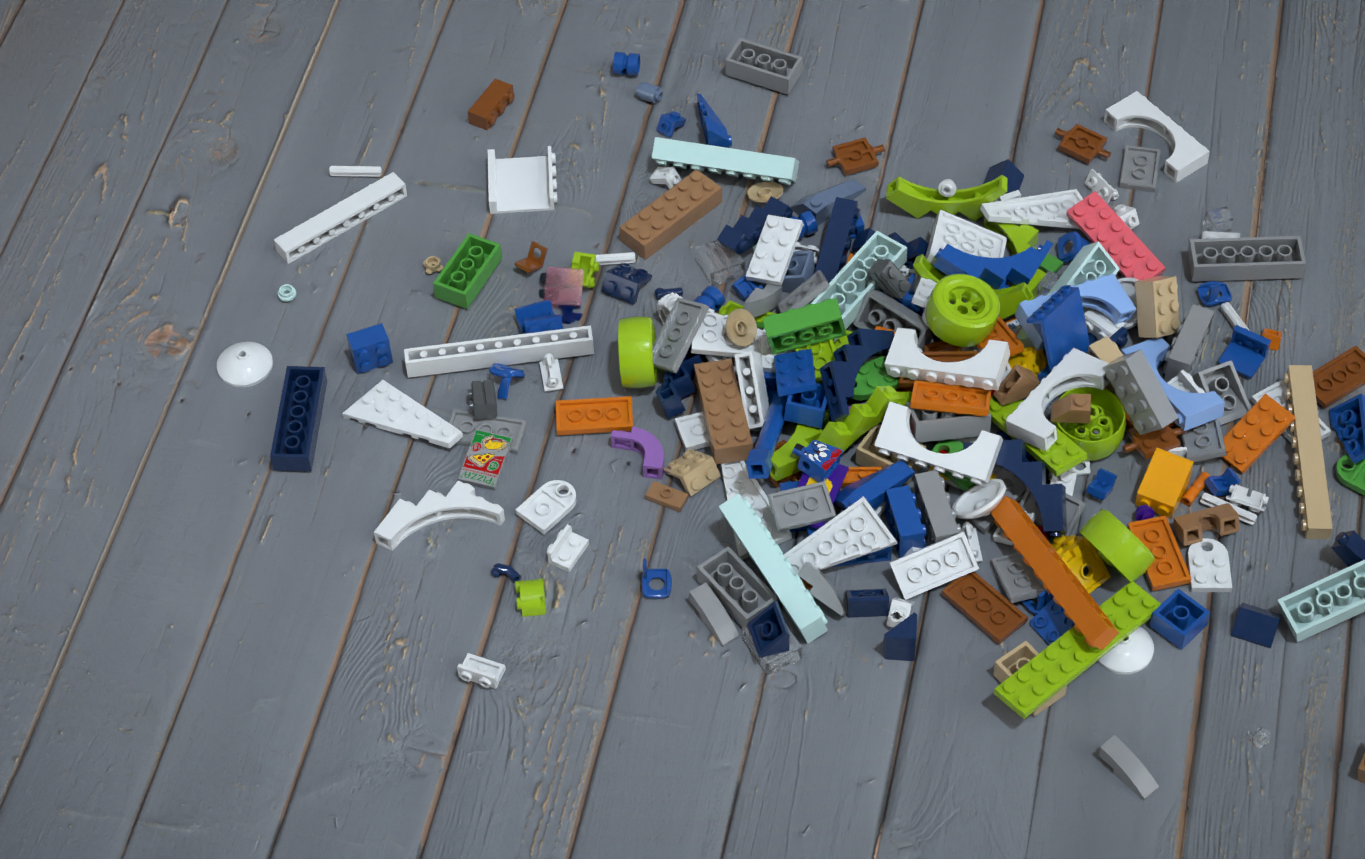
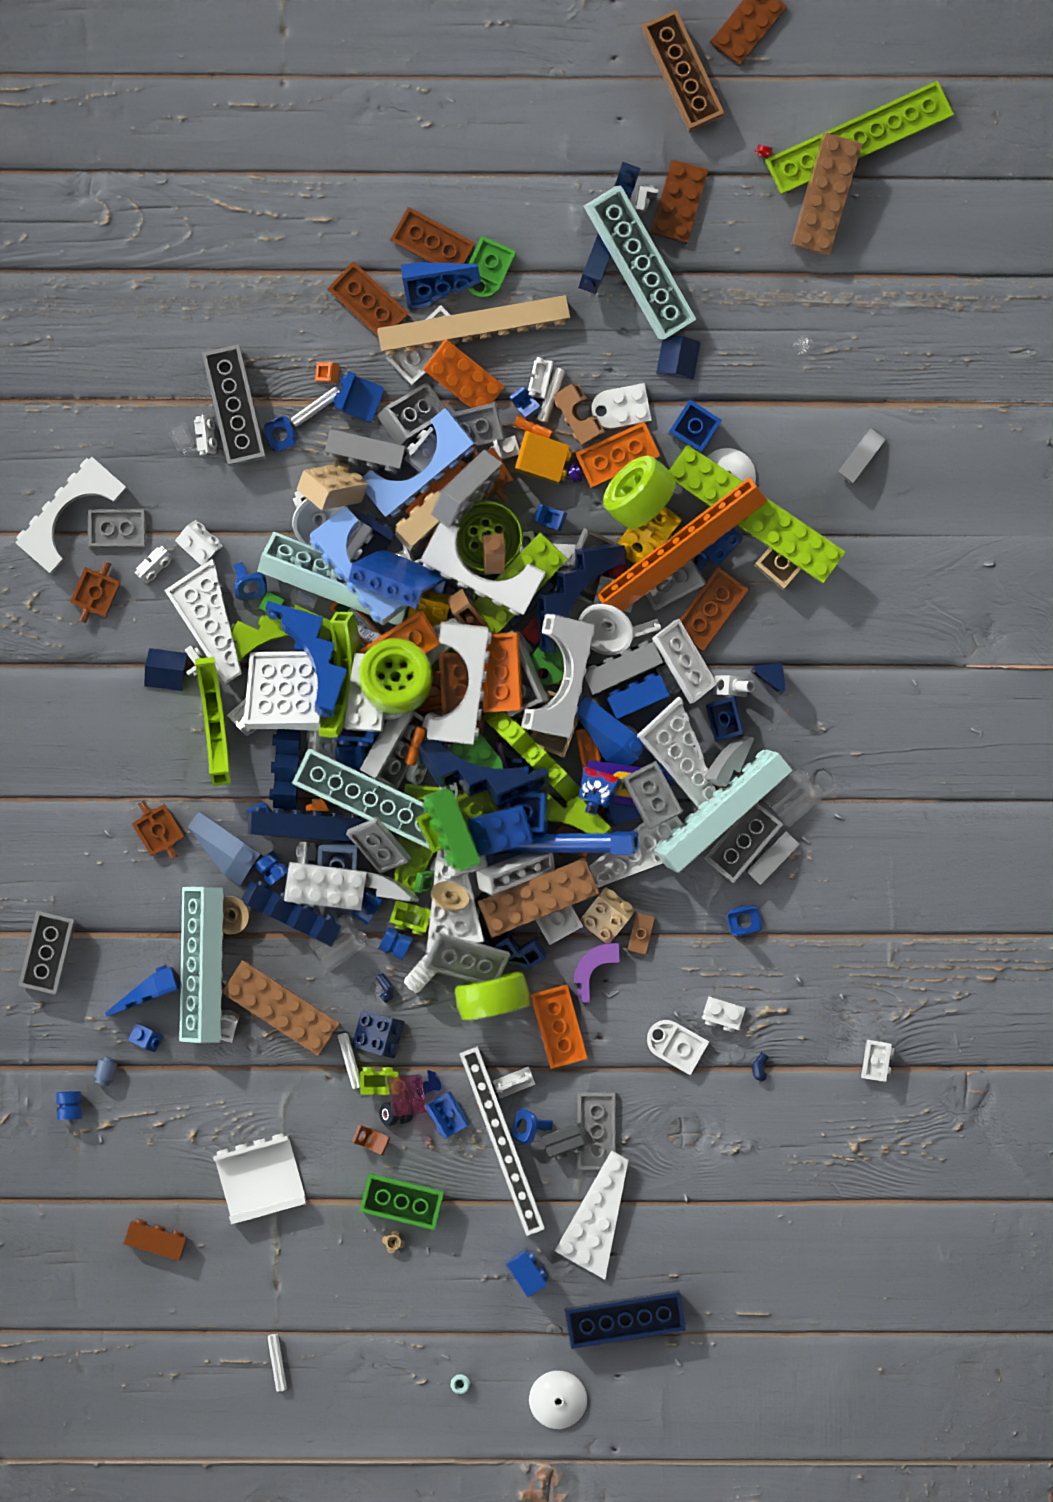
camera: 105 degrees left, 35 degrees up
white brick [274,172,407,264] -> none
white arch [374,481,505,551] -> none
tile [458,429,513,490] -> none
lime cylinder [515,579,546,617] -> none
blue bracket [524,314,563,334] -> none
dark blue slope [747,601,790,658] -> none
dark grey brick [868,259,911,299] -> none
white plate [938,179,957,197] -> none
coral plate [1066,191,1166,280] -> none

